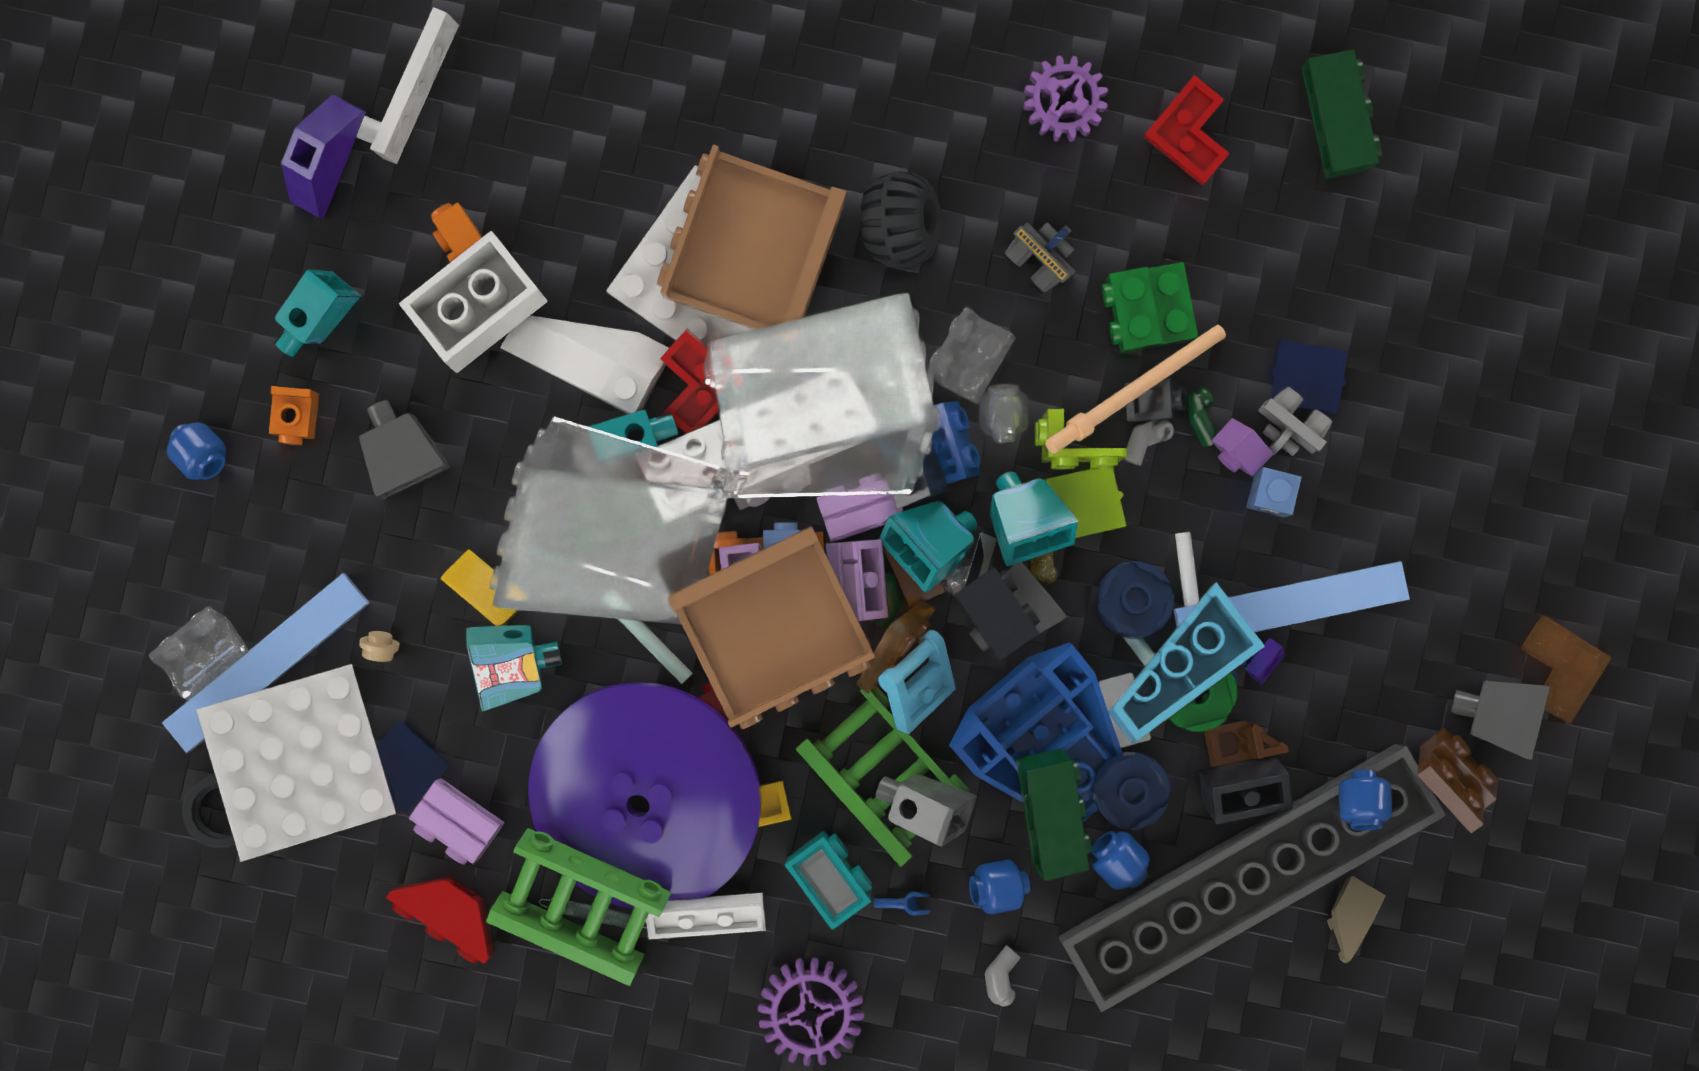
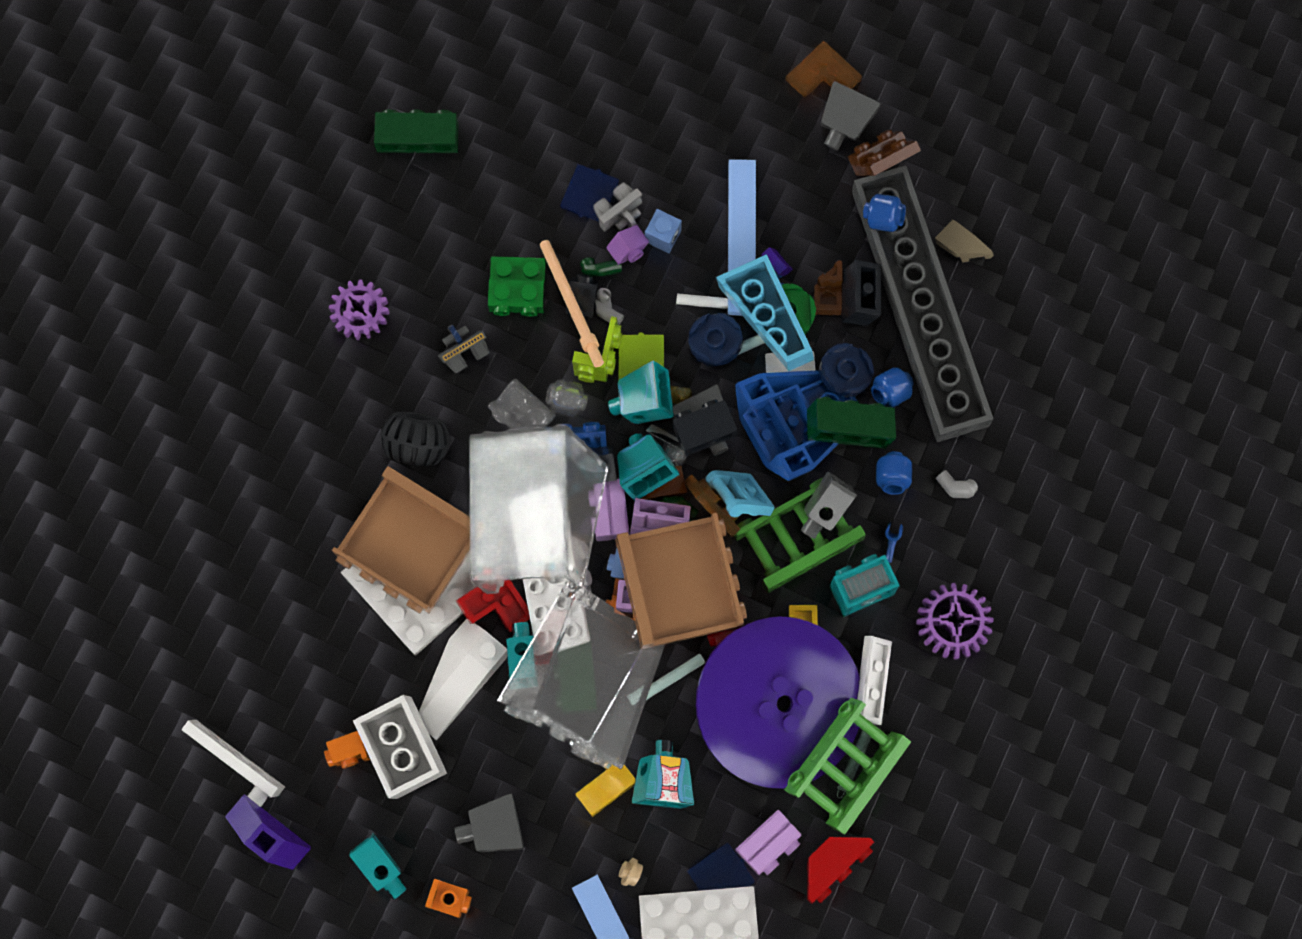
camera: 75 degrees left, 10 degrees down
red plate [1144,75,1230,186] -> none

